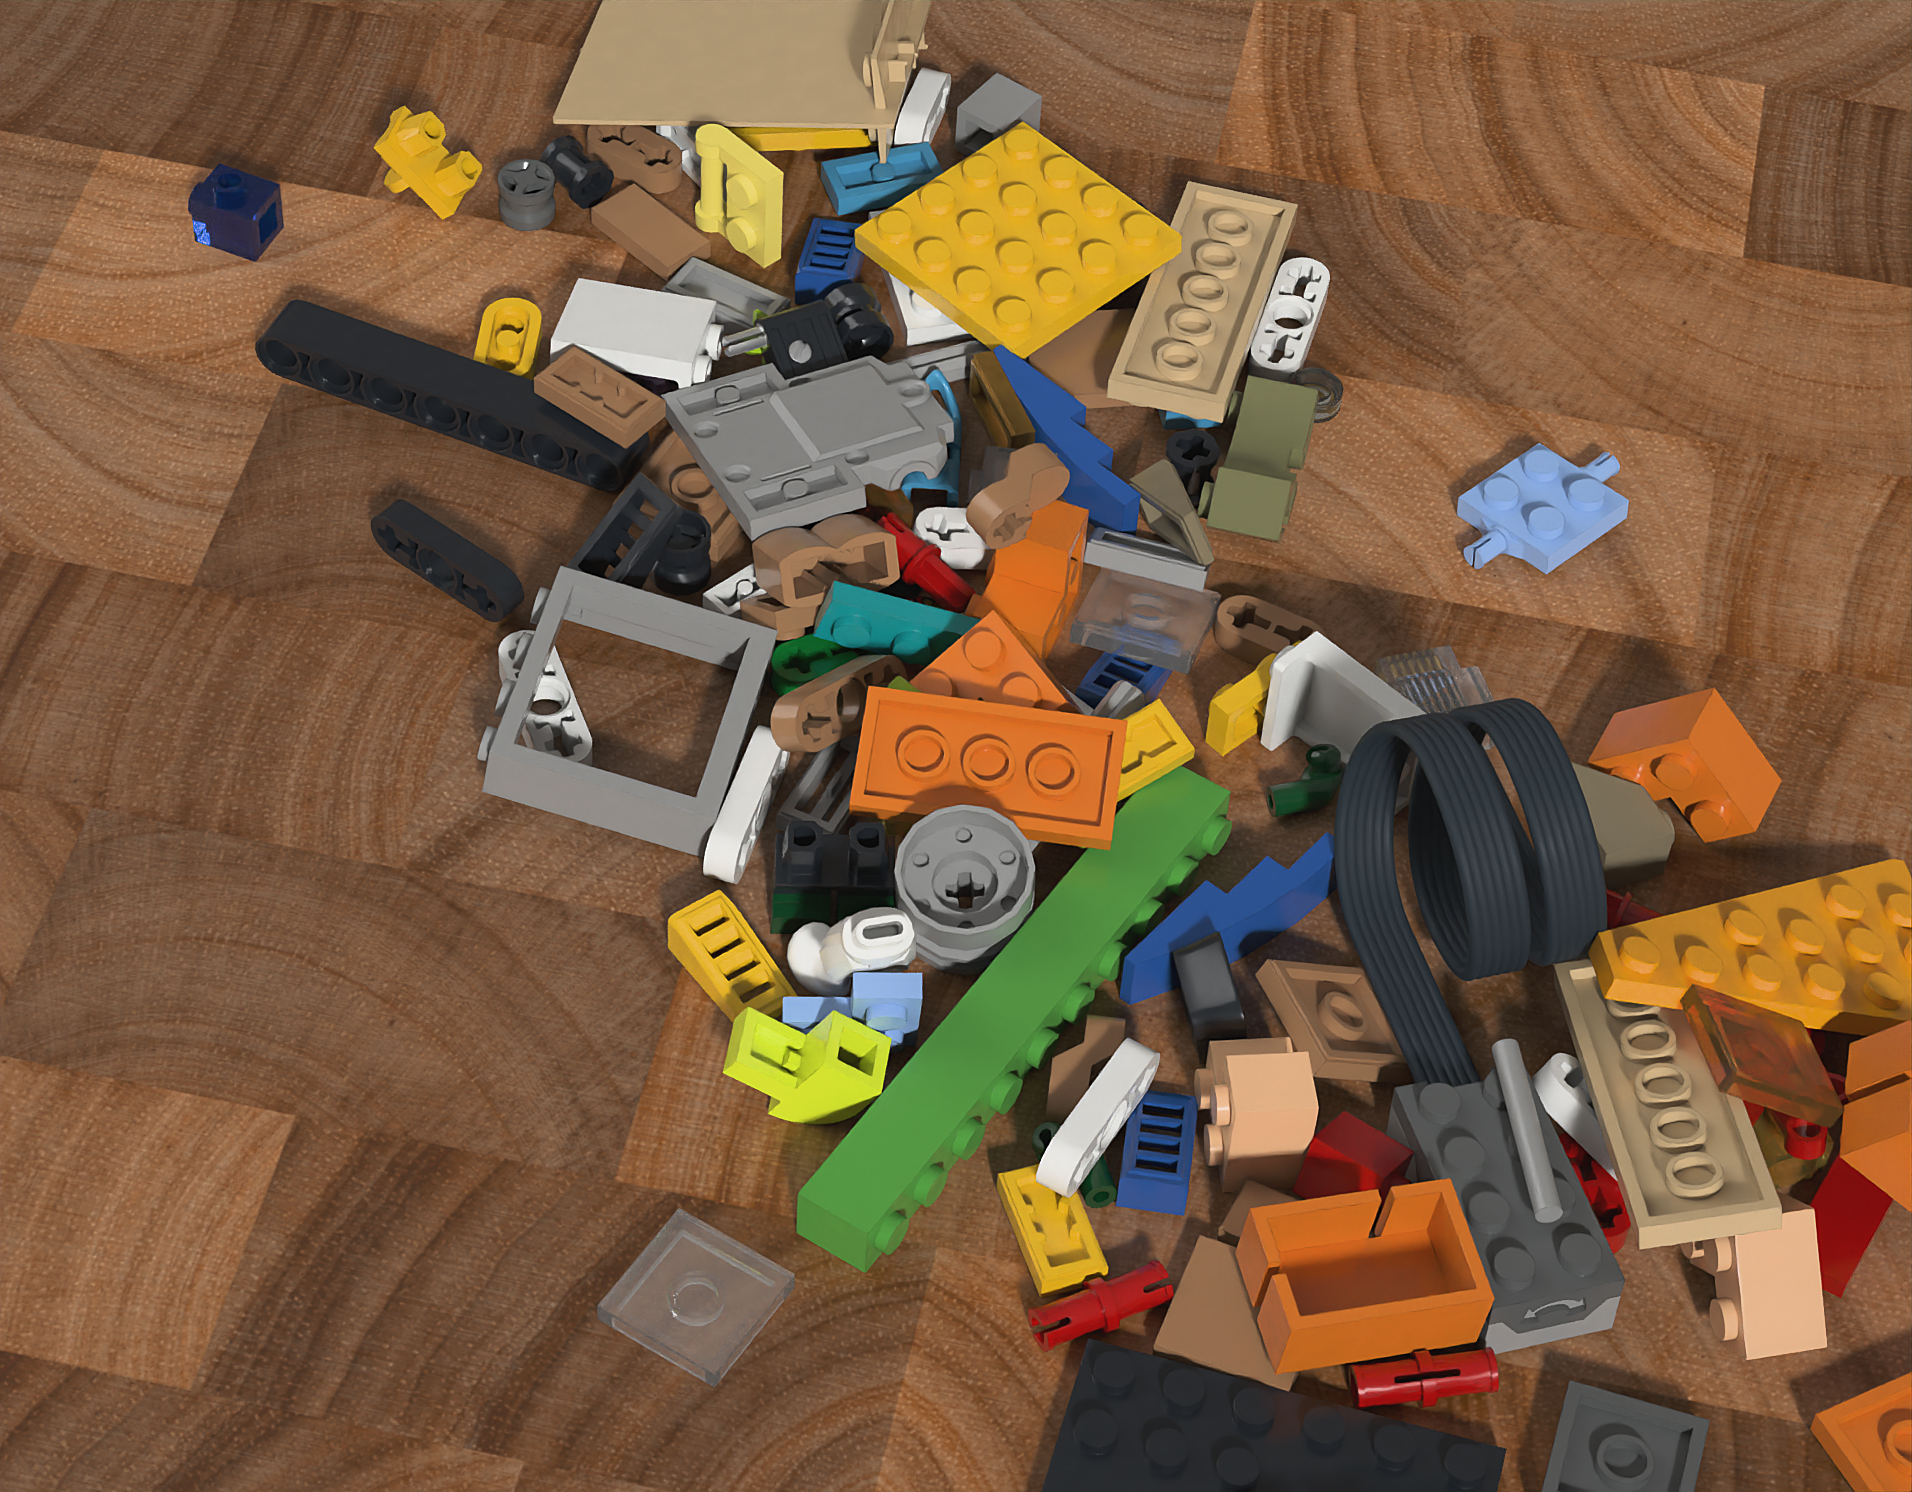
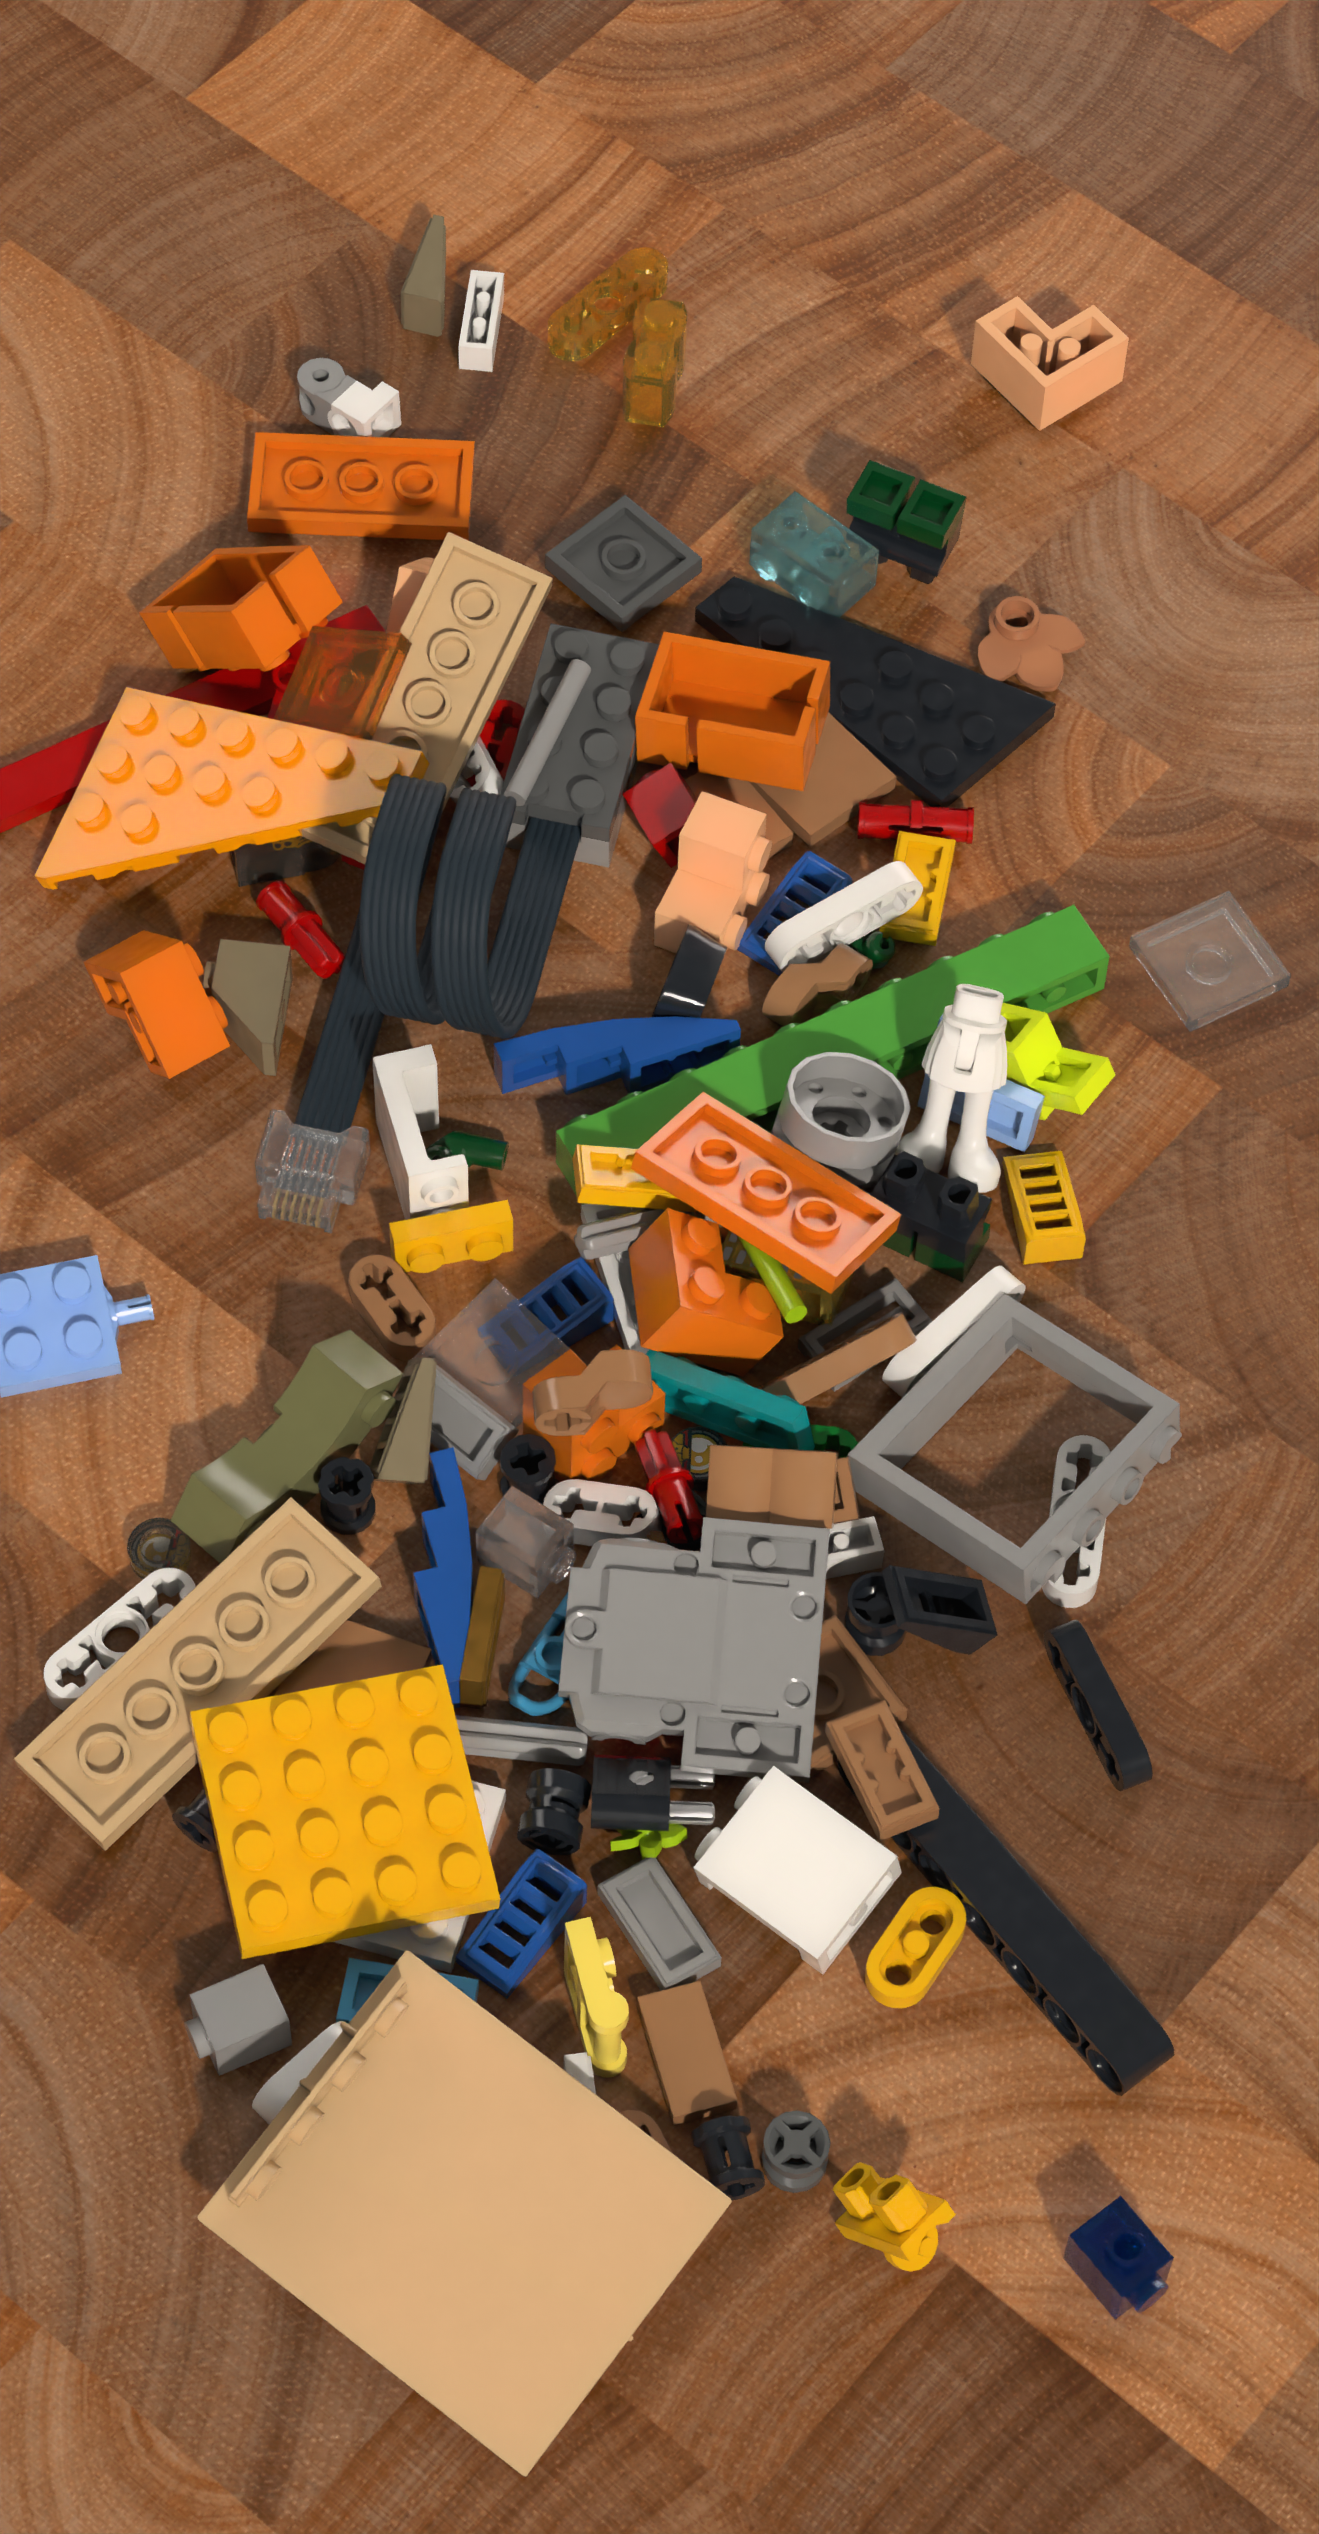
camera: 150 degrees left, 10 degrees up
medium nougat tile [1255,959,1414,1084] -> none

